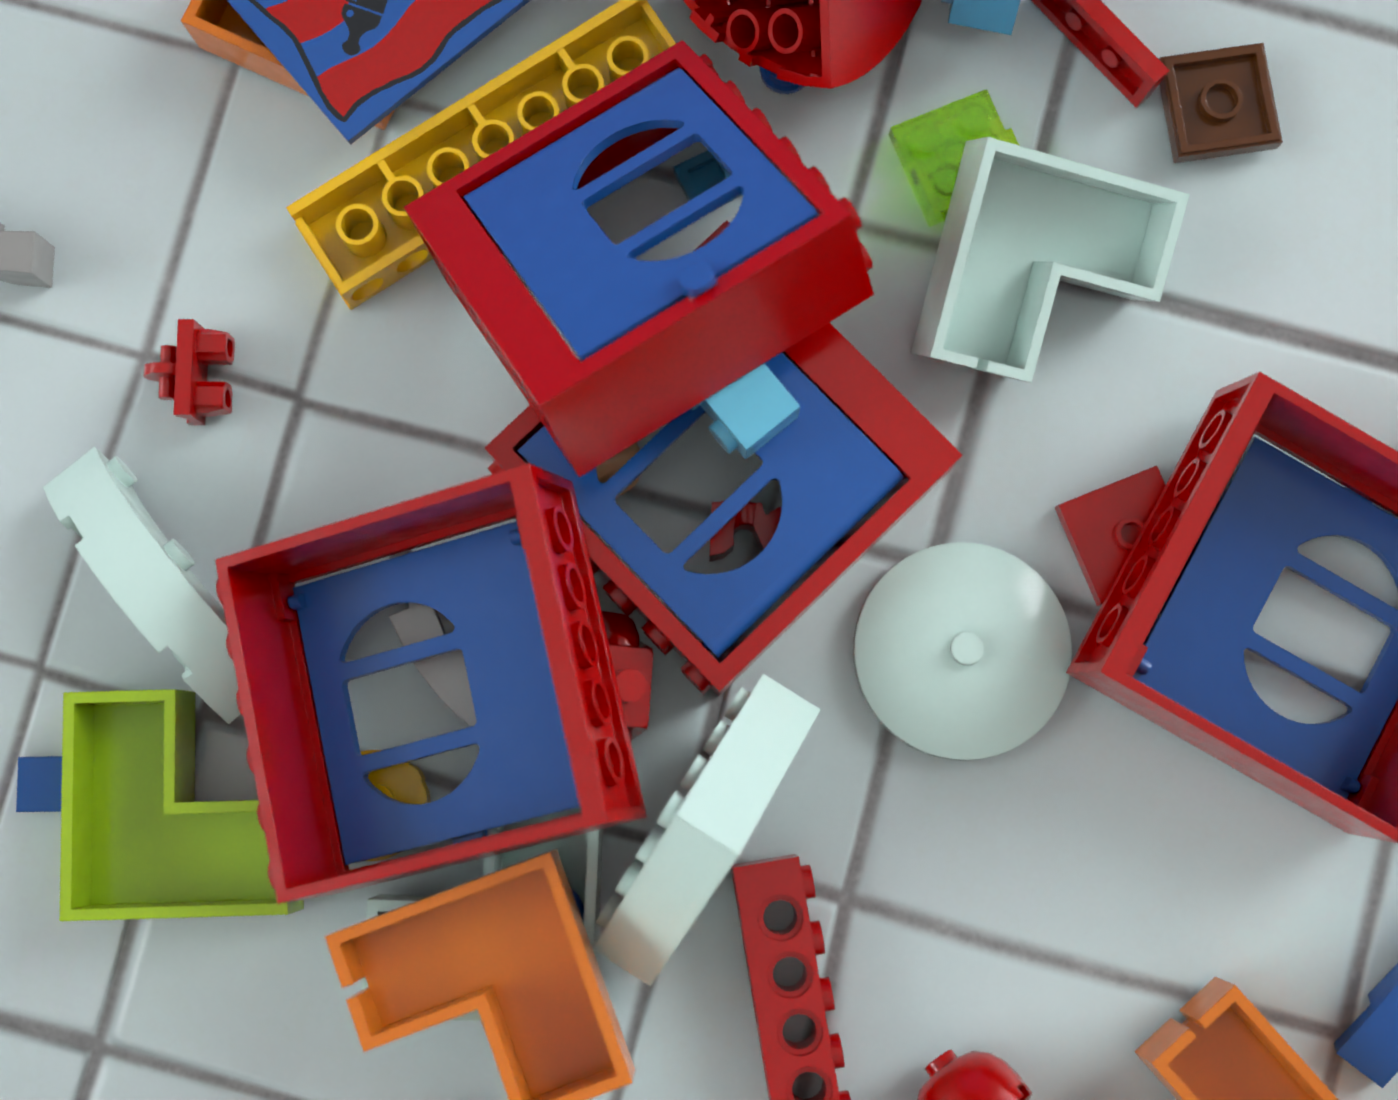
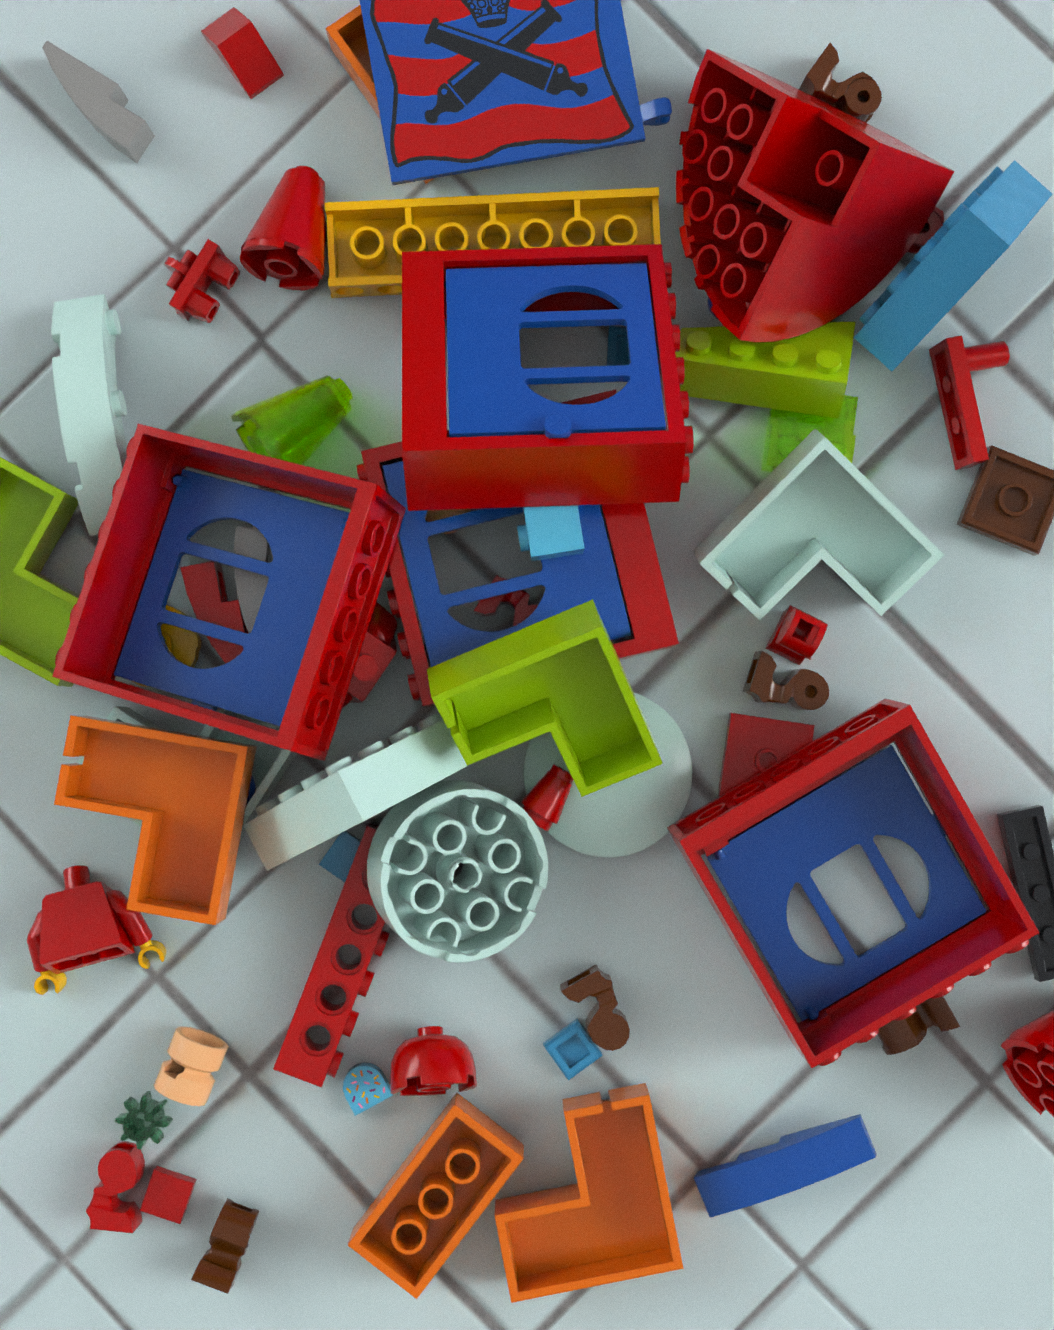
camera: 25 degrees right, 5 degrees up
none -> red slope [180,561,249,664]
none -> red slope [201,7,284,99]
none -> clear neon green cone [231,375,353,465]
none -> red cone [240,166,325,291]
none -> dark azure tile [319,831,361,882]
none -> light aqua brick [367,780,548,963]
none -> lime piece [427,599,663,797]
none -> red cone [521,764,573,831]
none -> dark azure tile [543,1018,603,1080]
none -> reddish brown leg [560,964,630,1051]
none -> lime wedge [675,321,856,419]
none -> reddish brown leg [743,650,829,710]
none -> red leg [765,605,828,665]

